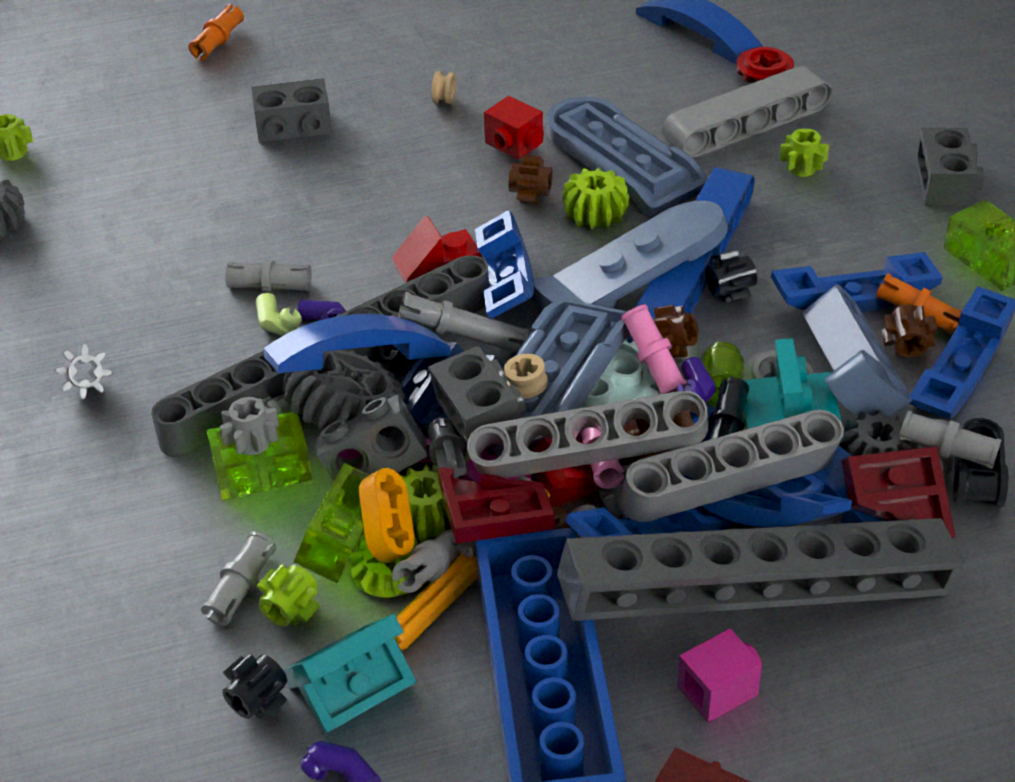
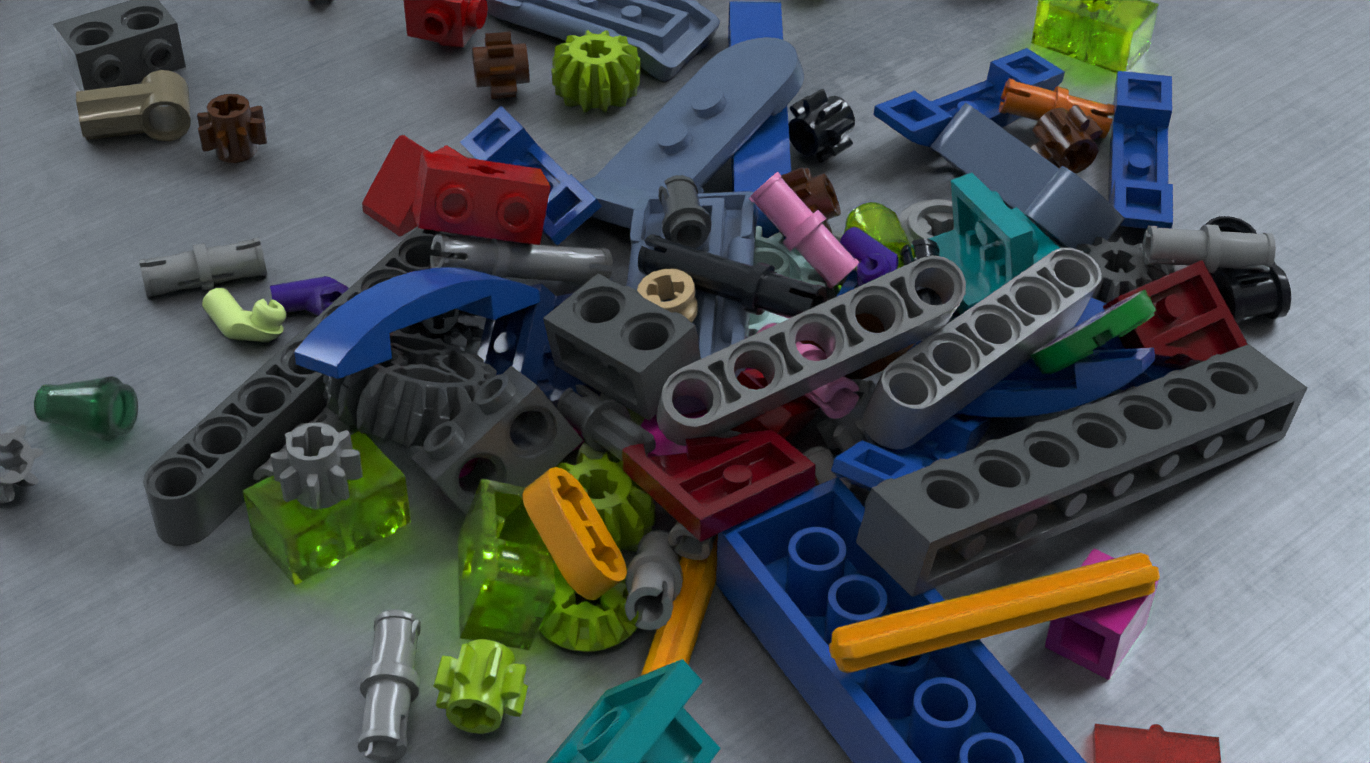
camera: 25 degrees left, 0 degrees up
none -> clear green cone [34,376,138,441]
none -> dark tan piece [76,70,191,141]
none -> reddish brown gear [197,94,268,163]
none -> red brick [412,151,551,245]
none -> black pin [638,234,827,318]
none -> dark grey pin [658,175,712,248]
none -> light orange axle [829,552,1160,673]
none -> green tile [1030,290,1156,375]

